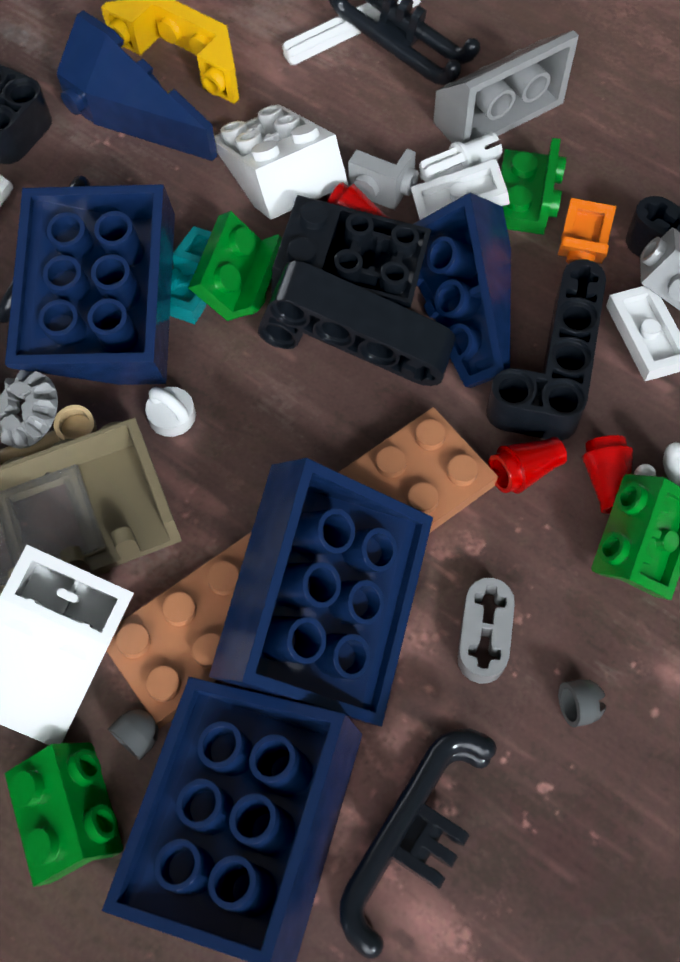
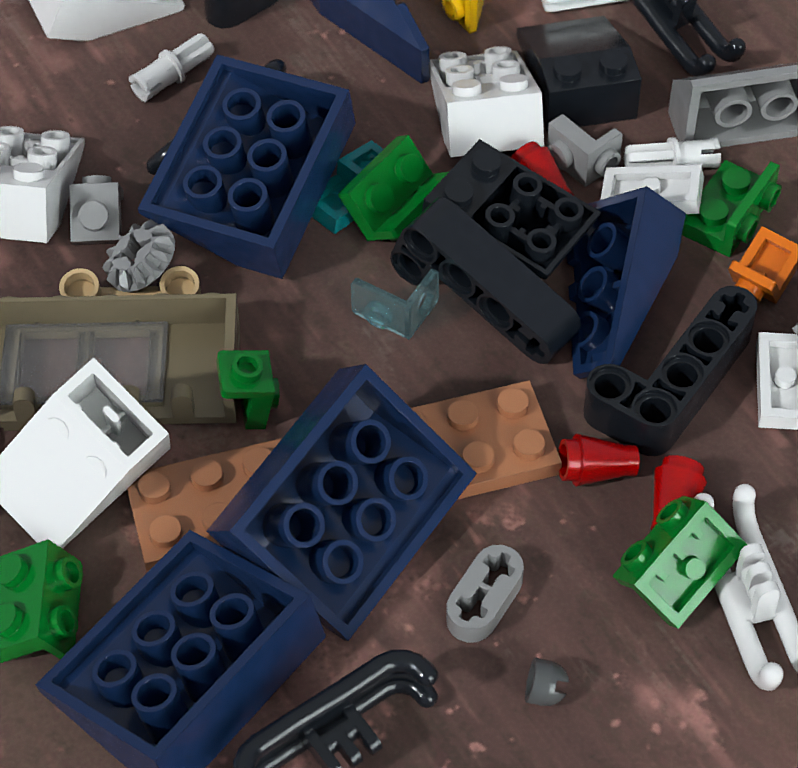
camera: 20 degrees right, 10 degrees down
dark grey hinge [108,709,158,760] -> none
white tile [145,387,196,437] -> none
none -> green bracket [216,350,280,430]
none -> clear light blue bracket [351,269,439,340]
none -> black slope [517,16,642,131]

